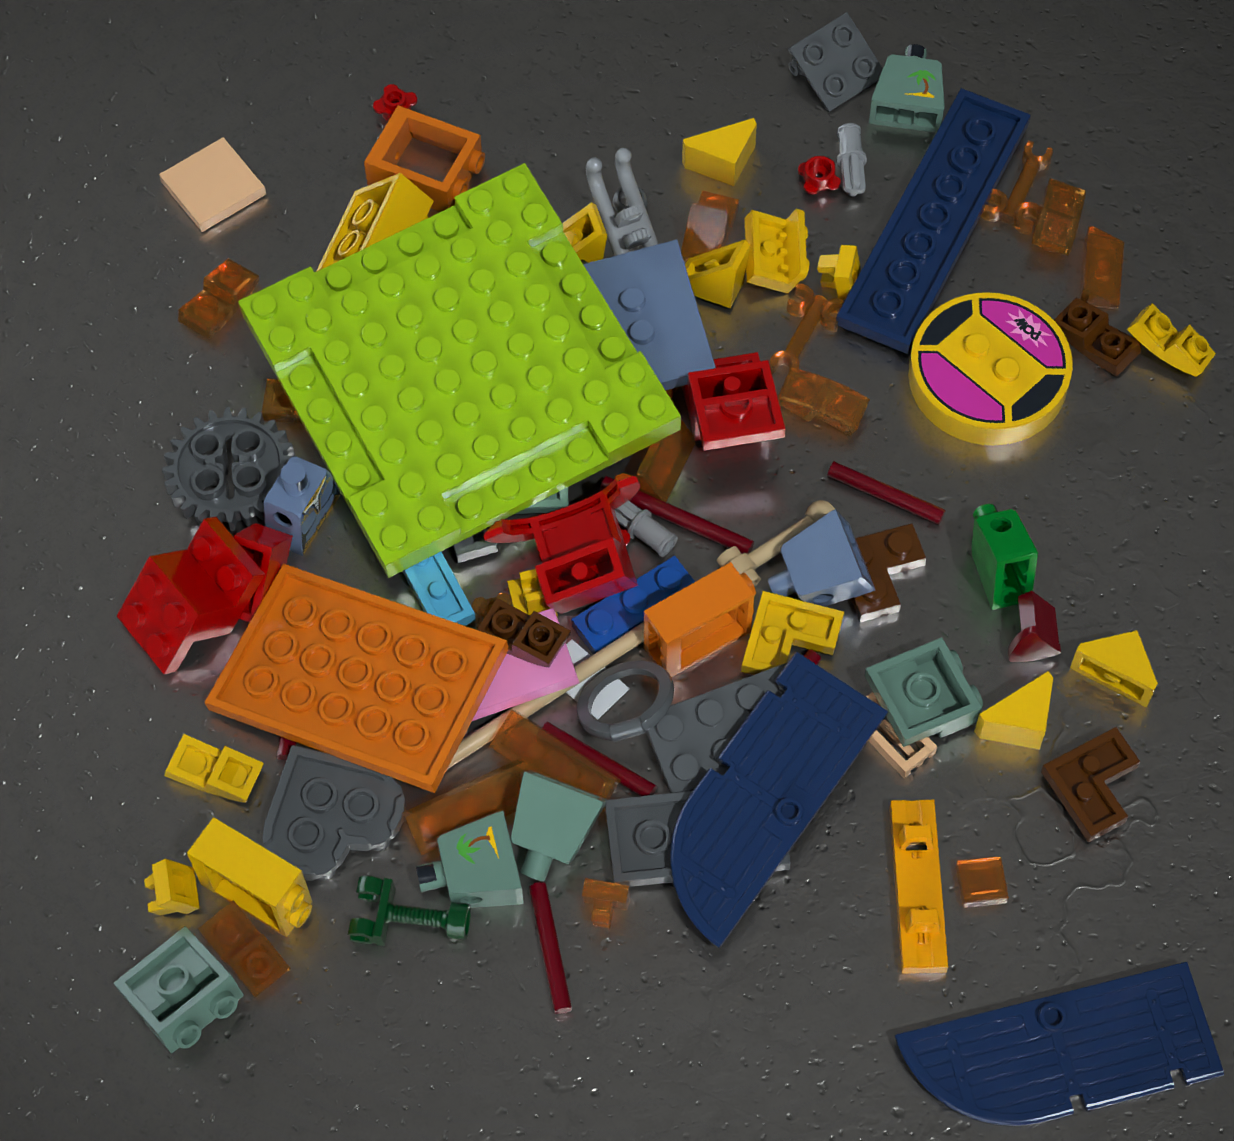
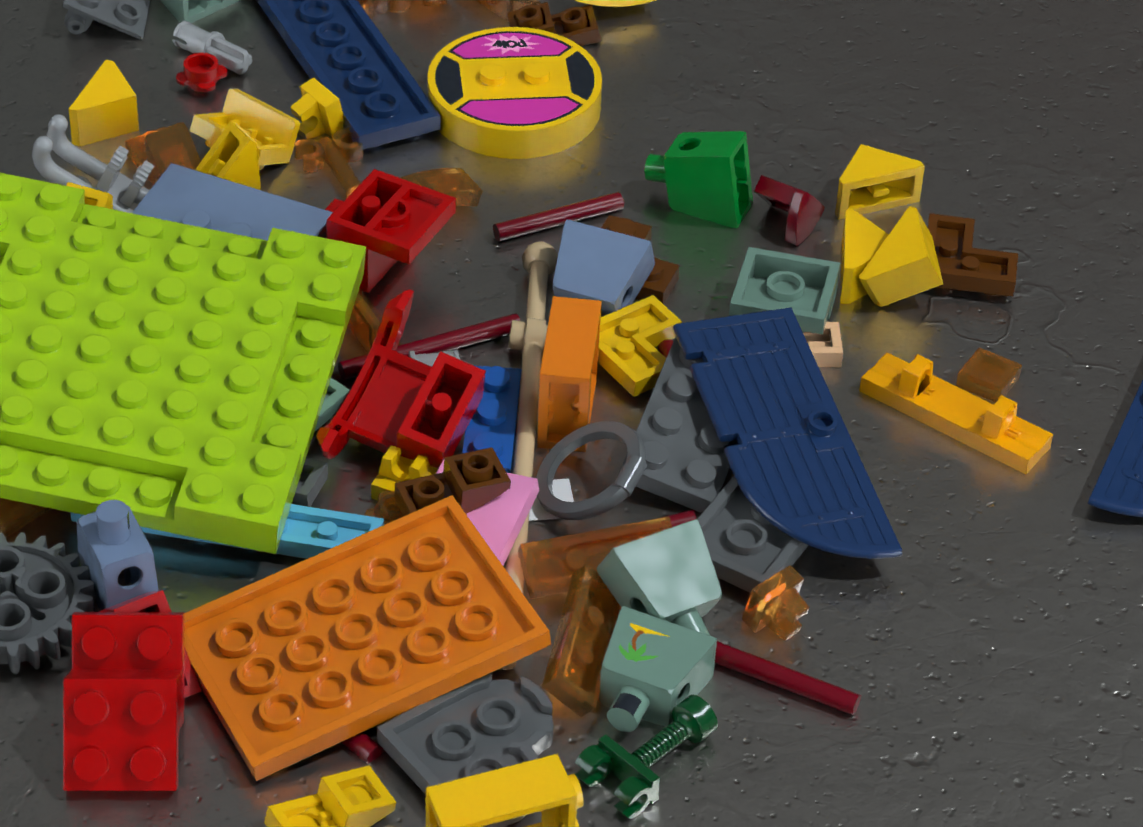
camera: 55 degrees left, 20 degrees down
none -> yellow slope [858,206,943,307]

